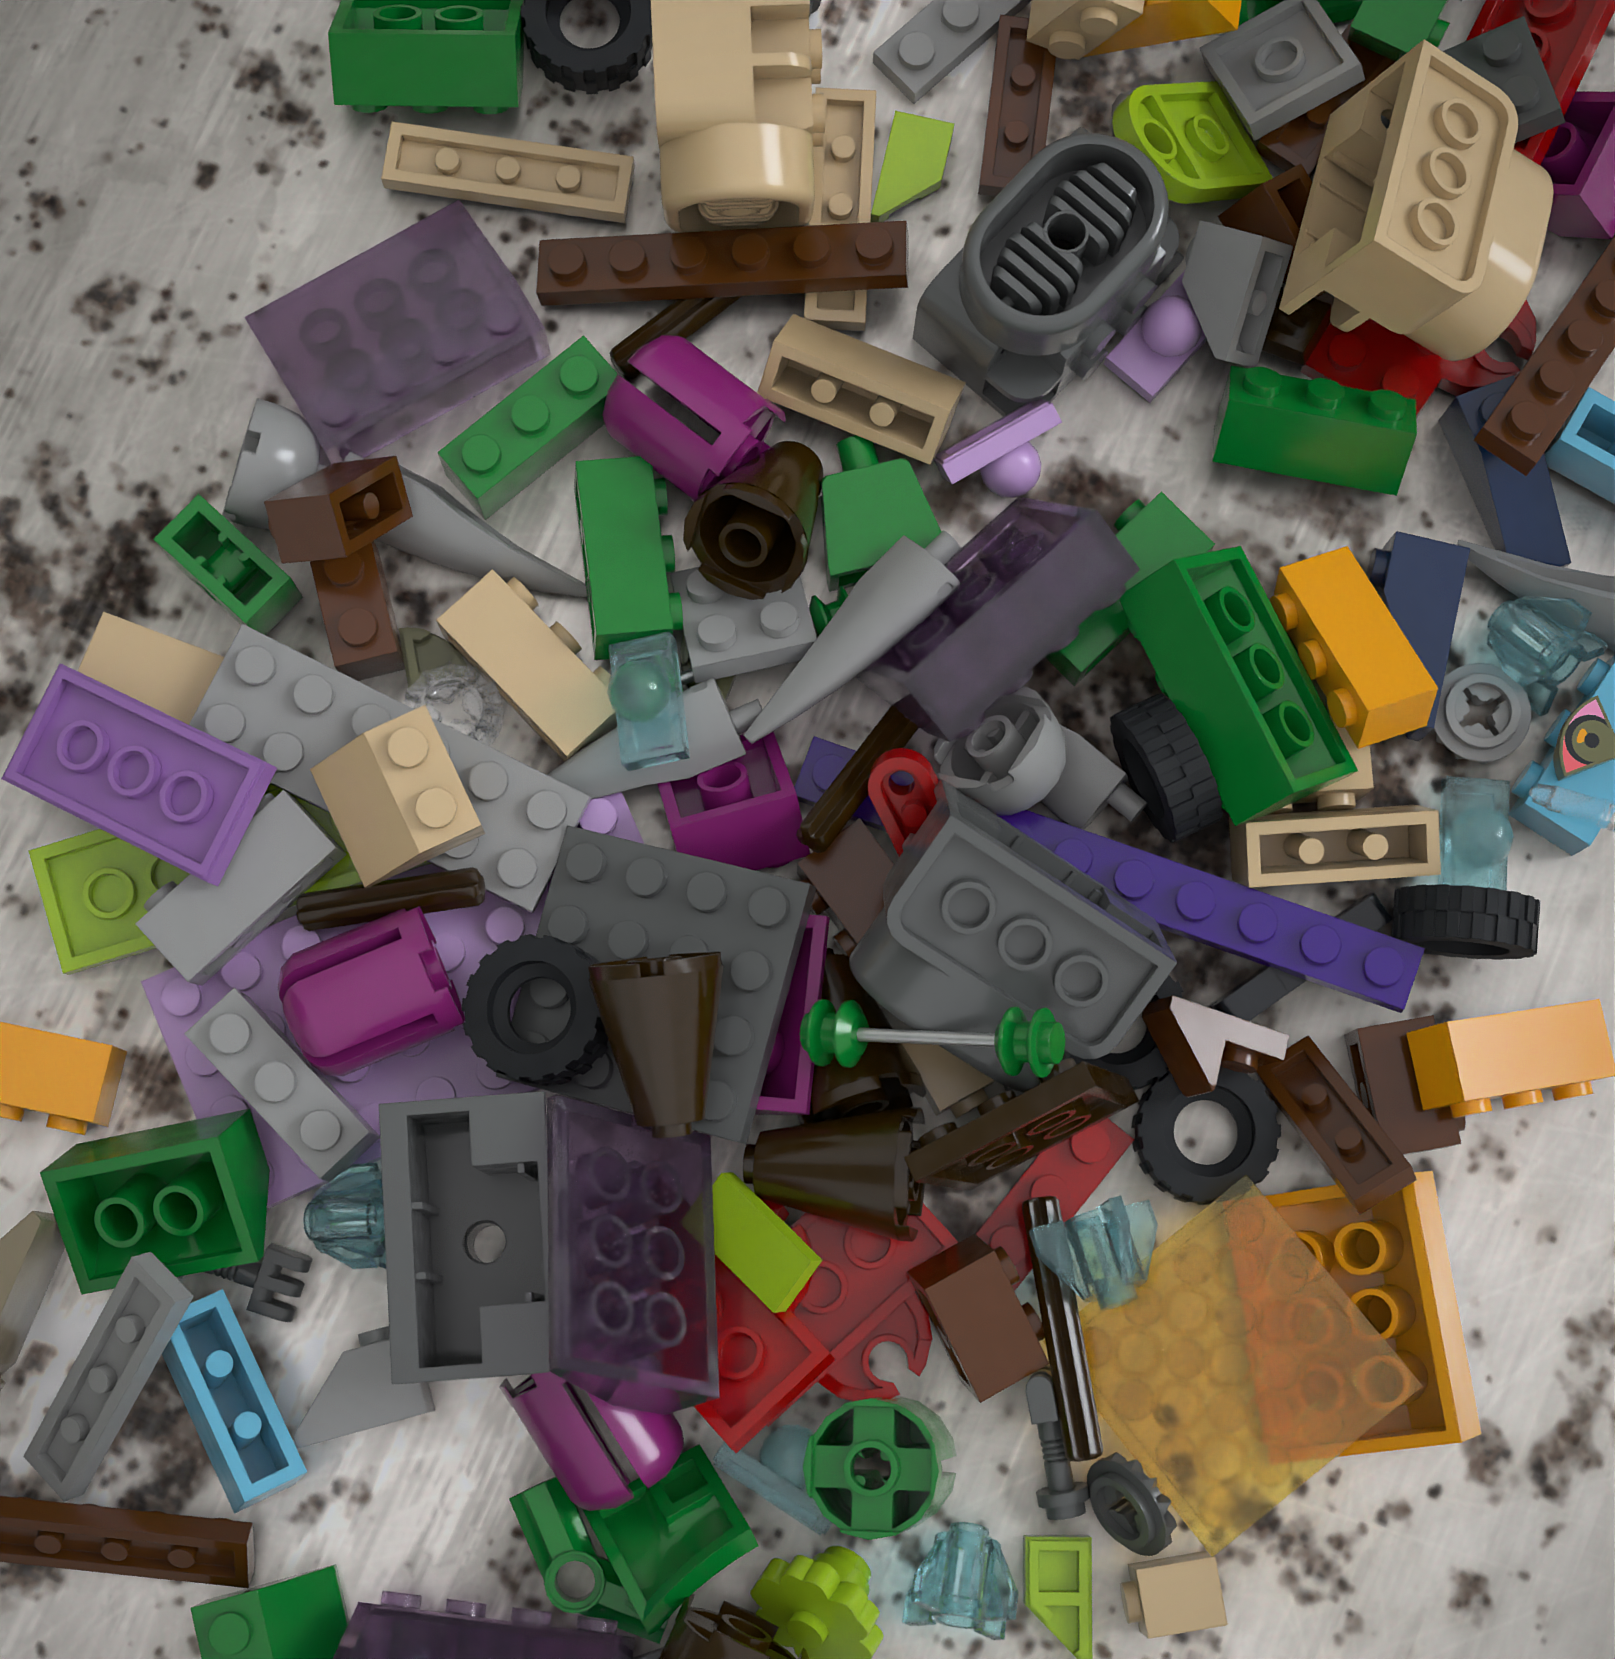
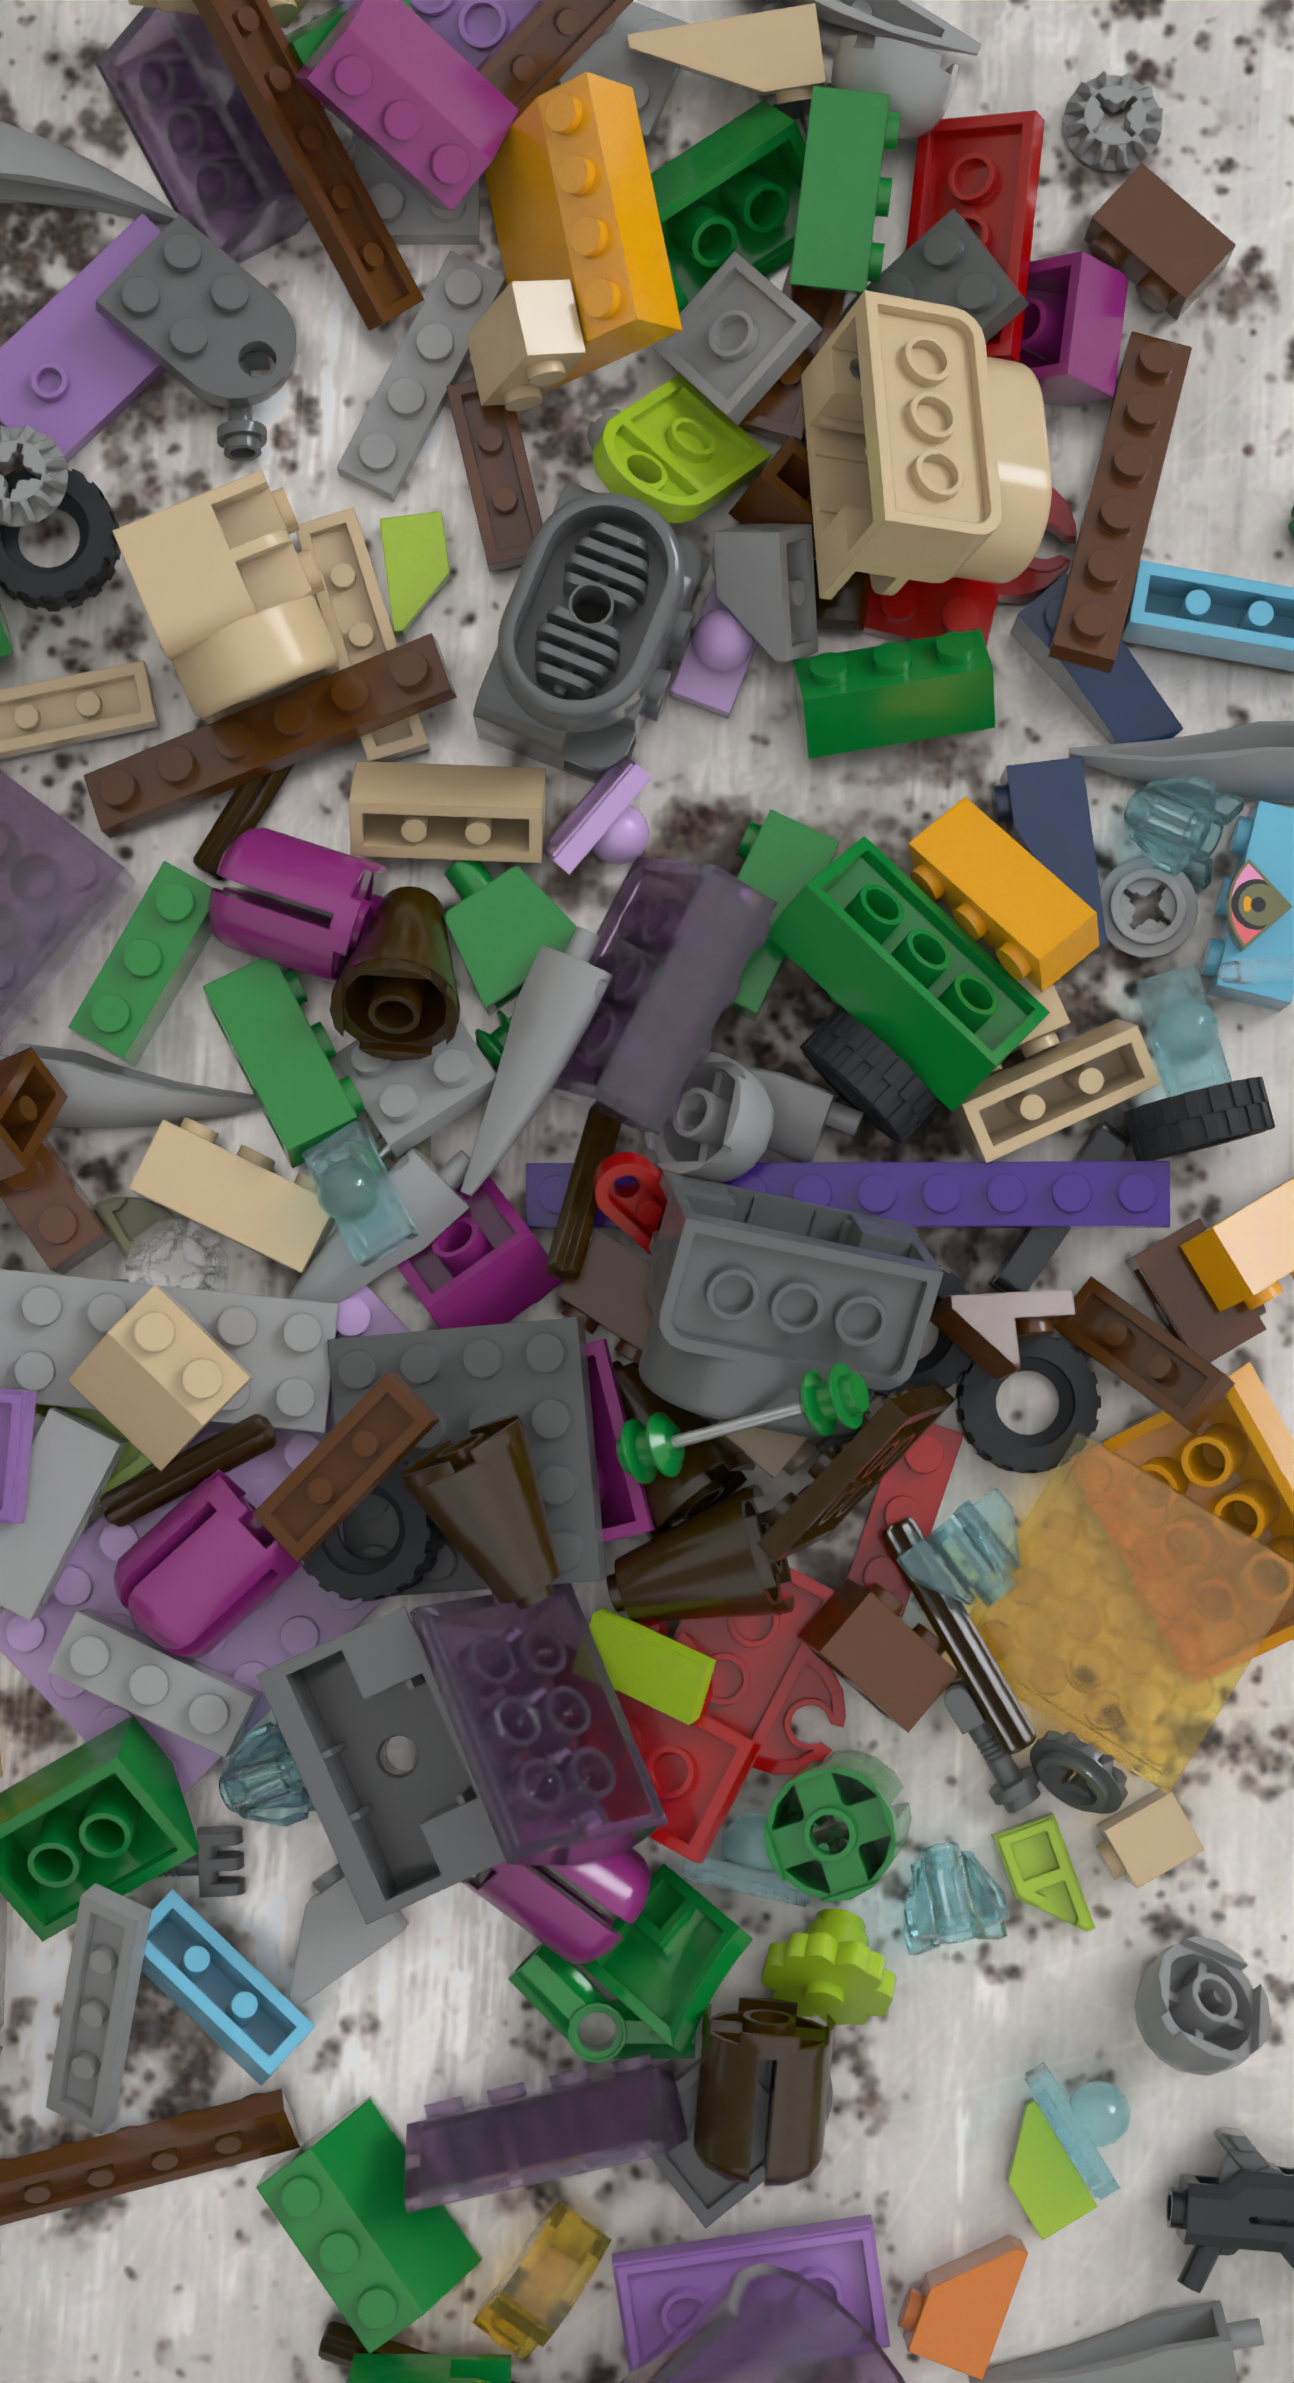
camera: 15 degrees left, 5 degrees up
none -> reddish brown plate [253,1372,441,1562]

